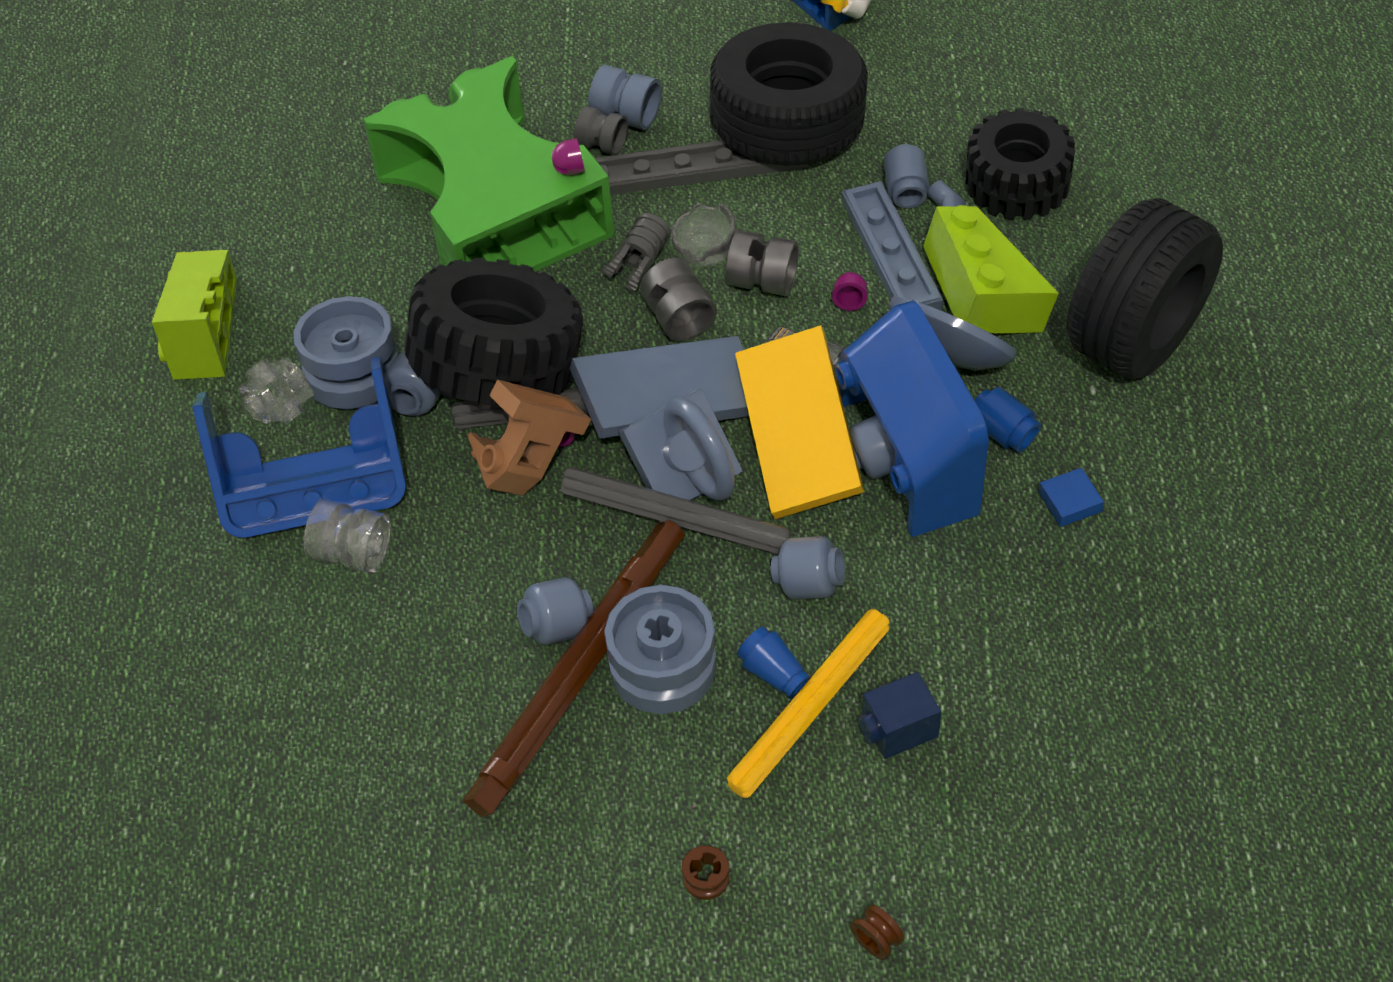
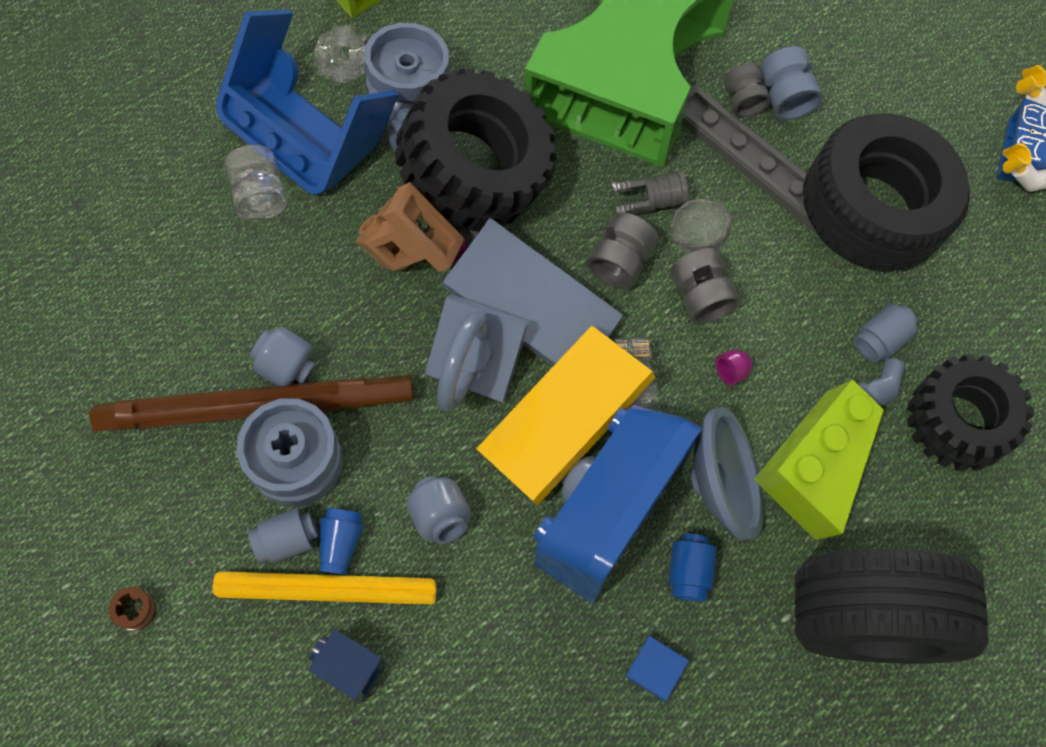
camera: 50 degrees right, 15 degrees up
magenta hinge [552,138,585,175] -> none
dark grey axle [561,467,790,555] -> none
sand blue tile [841,181,943,310] -> none
none -> sand blue brick [248,507,319,564]

